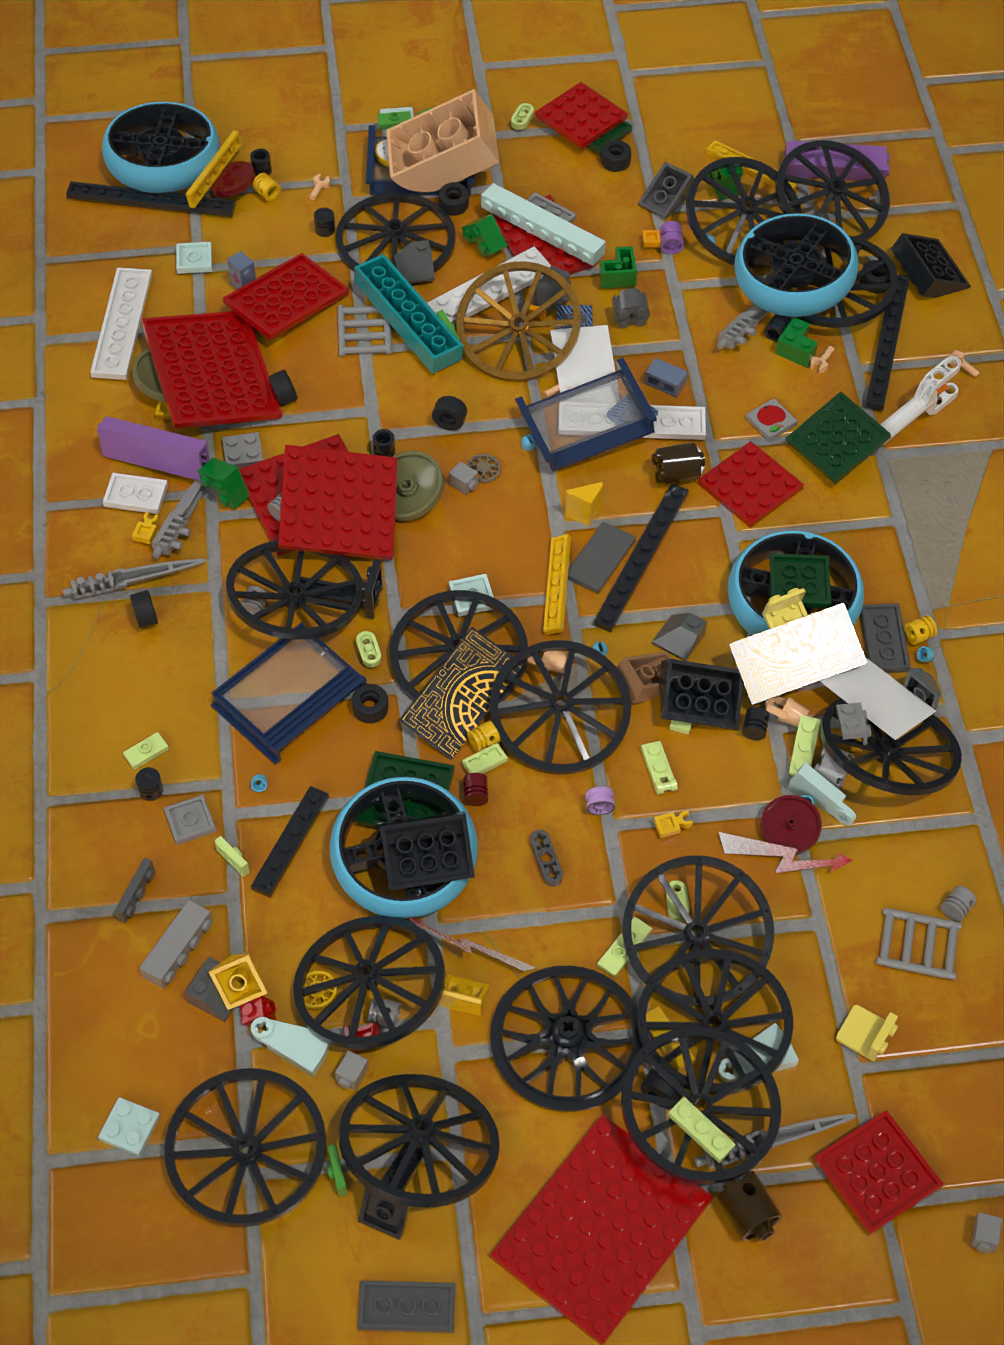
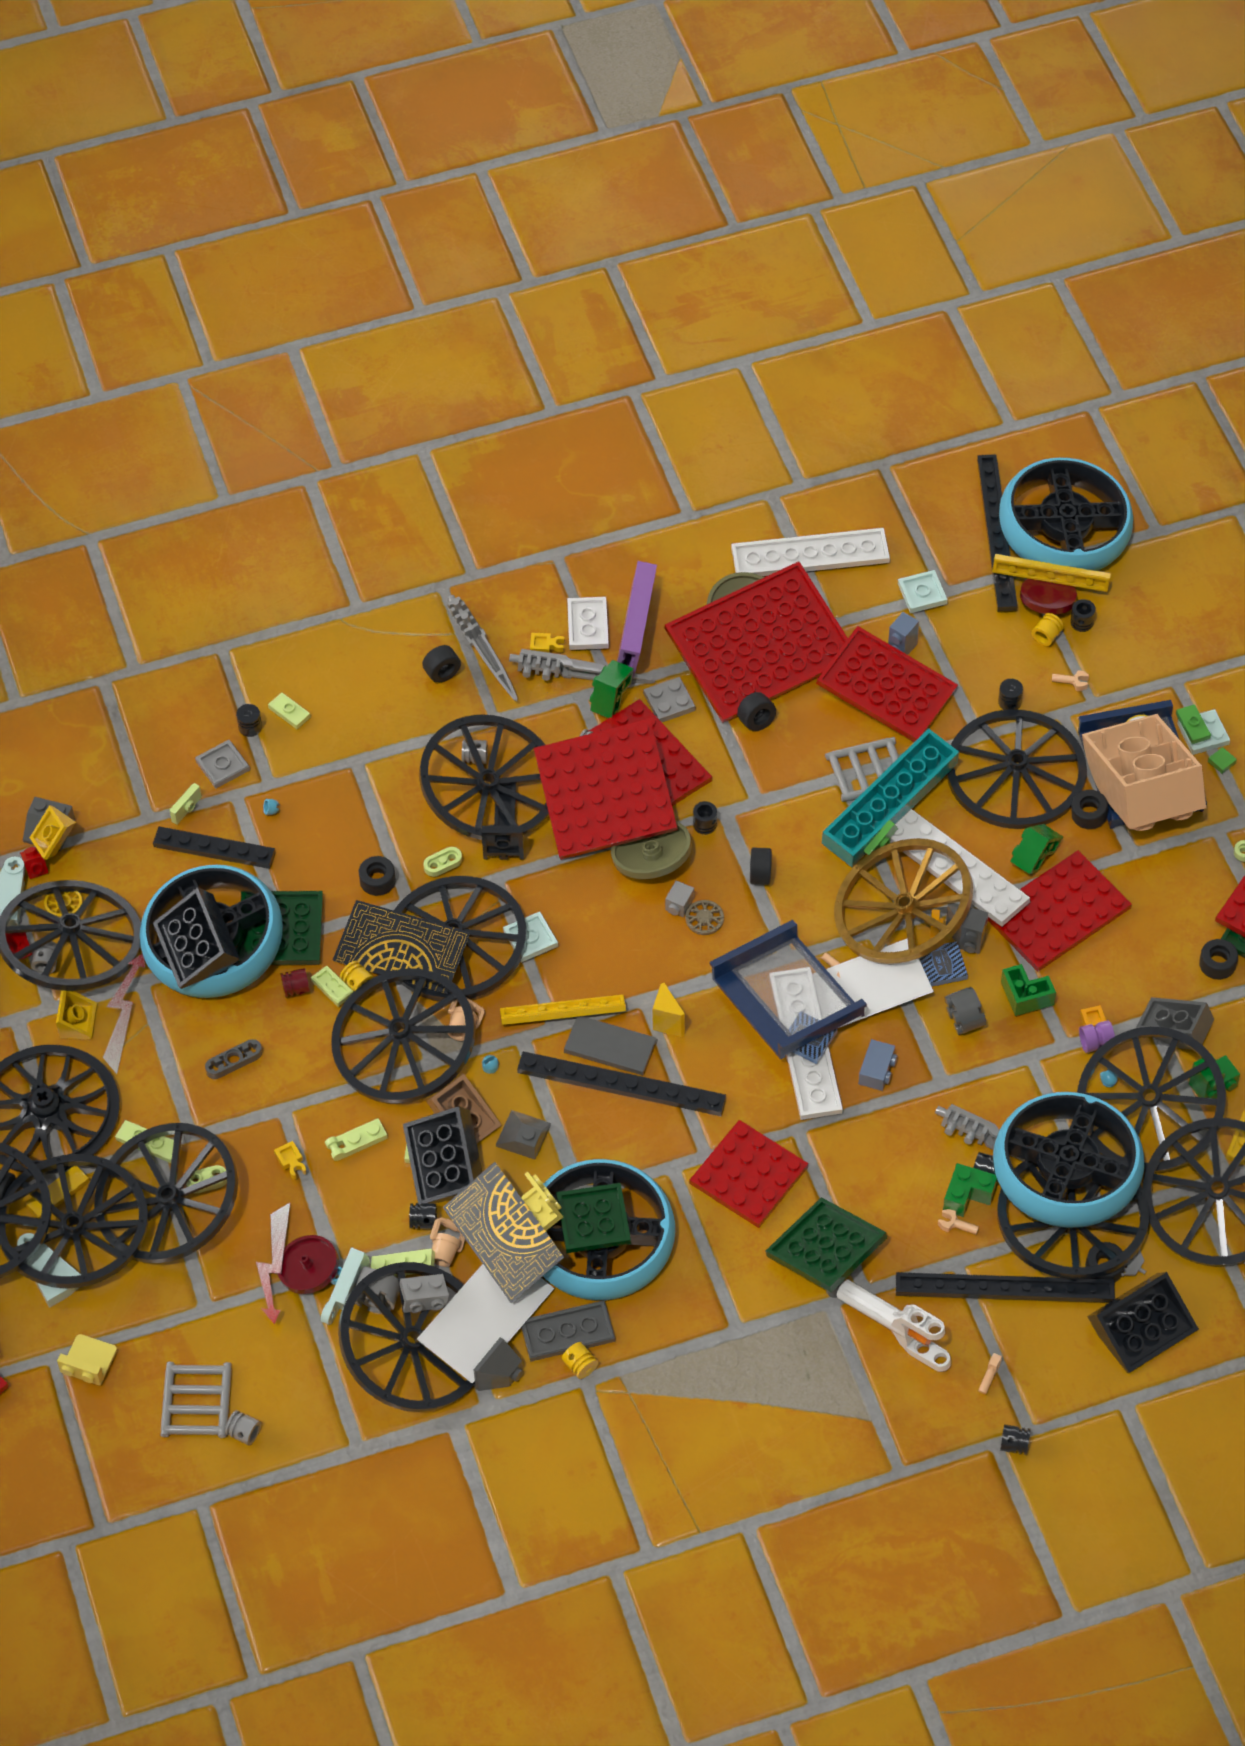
camera: 80 degrees right, 0 degrees up
dark grey plate [115,858,155,923] -> none
light grey brick [139,900,213,989] -> none
piece [211,622,368,765] -> none
dark grey slope [394,240,435,283] -> none
light aqua brick [481,183,606,266] -> none
light grey plate [527,192,576,224] -> none
lavender wheel [585,787,615,815] -> none
dark brown cylinder [652,442,705,485] -> none
tile [746,398,797,441] -> none
medium azure hinge [917,646,935,663] -> none

